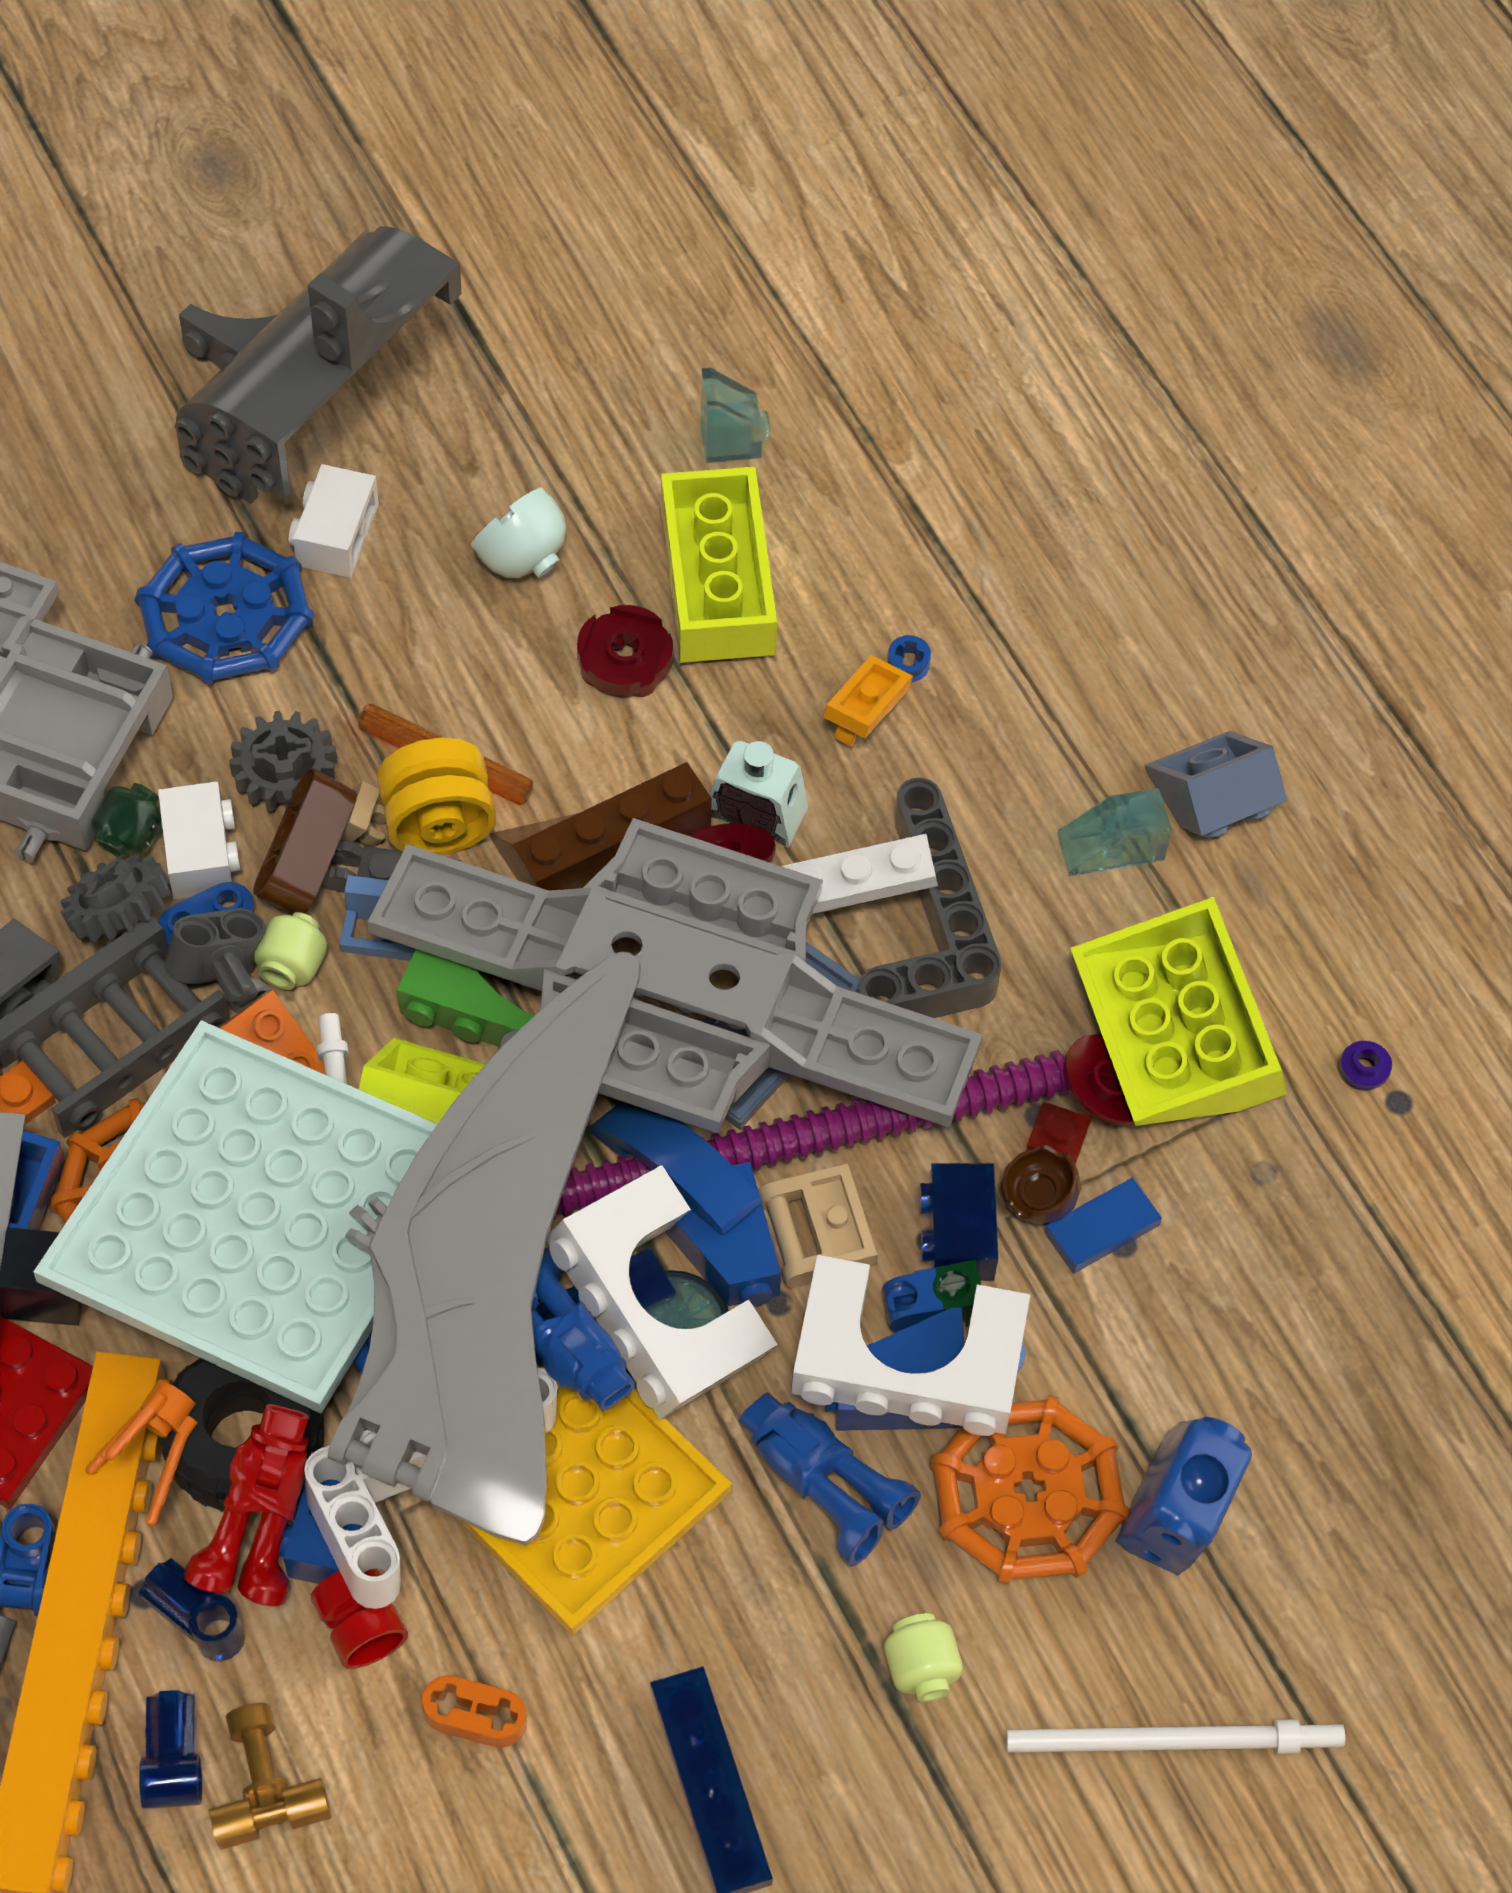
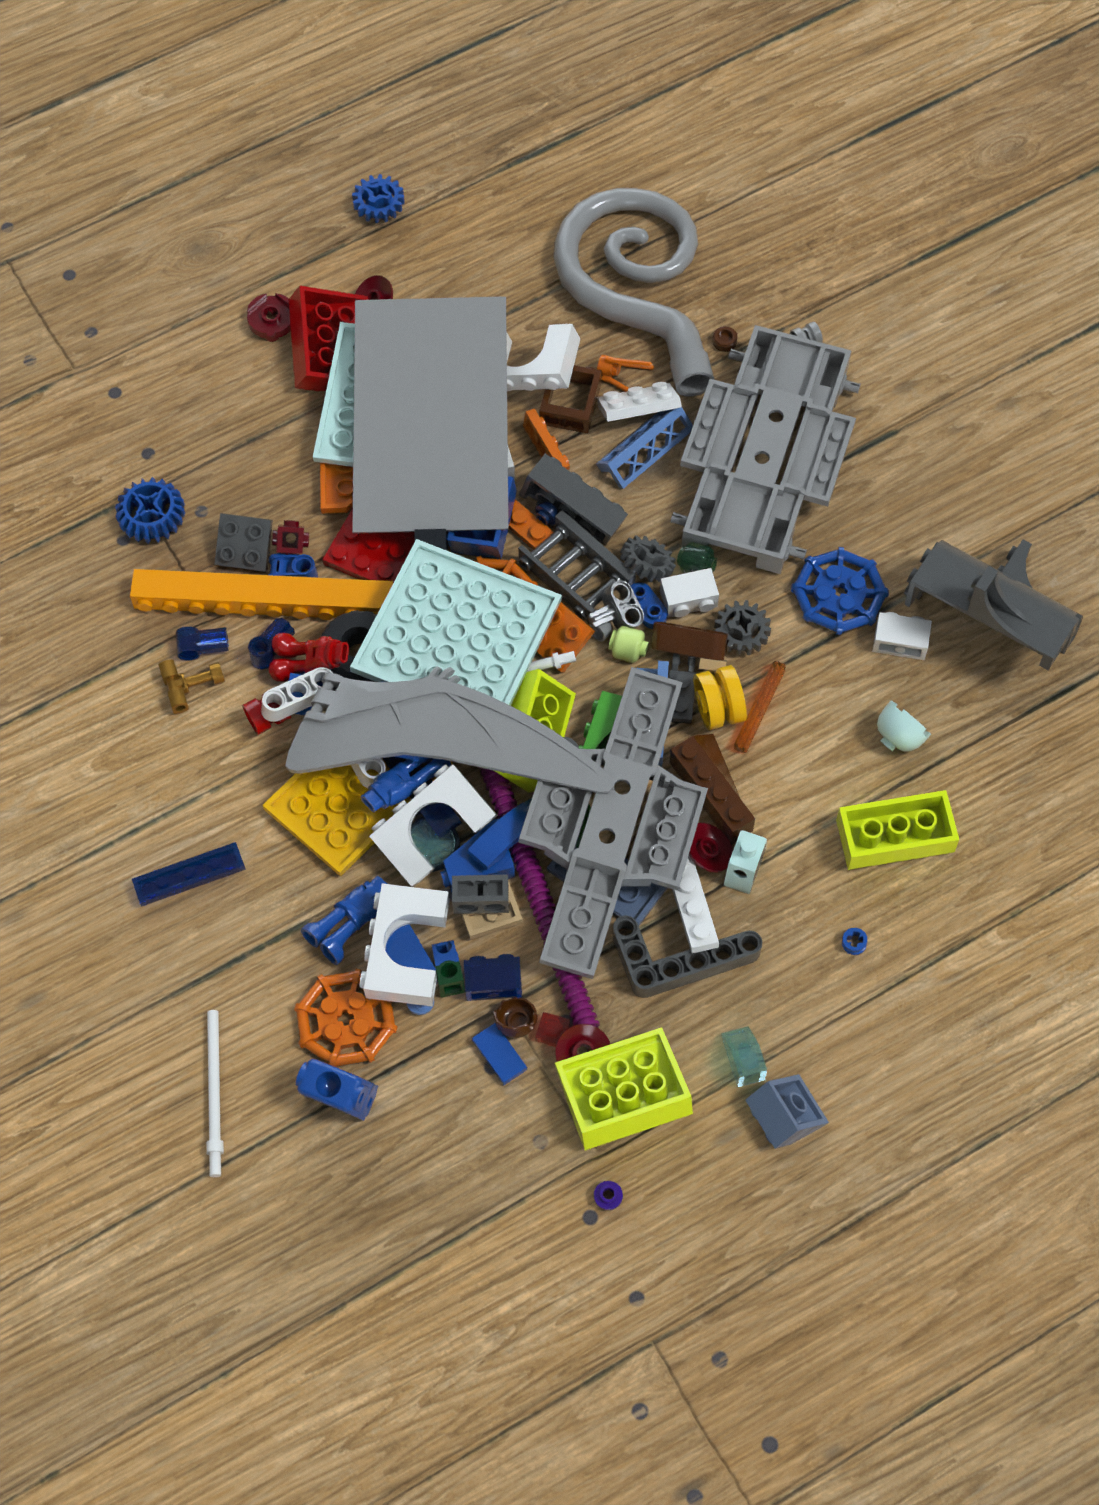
camera: 90 degrees right, 5 degrees up
orange plant [86,1380,198,1527] -> none
orange beam [422,1675,527,1747] -> none
dark red plate [577,605,673,697] -> none
clear light blue slope [700,368,770,463] -> none
light orange plate [823,655,913,747] -> none
yellowish green head [884,1614,963,1702] -> none
none -> dark grey brick [452,874,509,914]

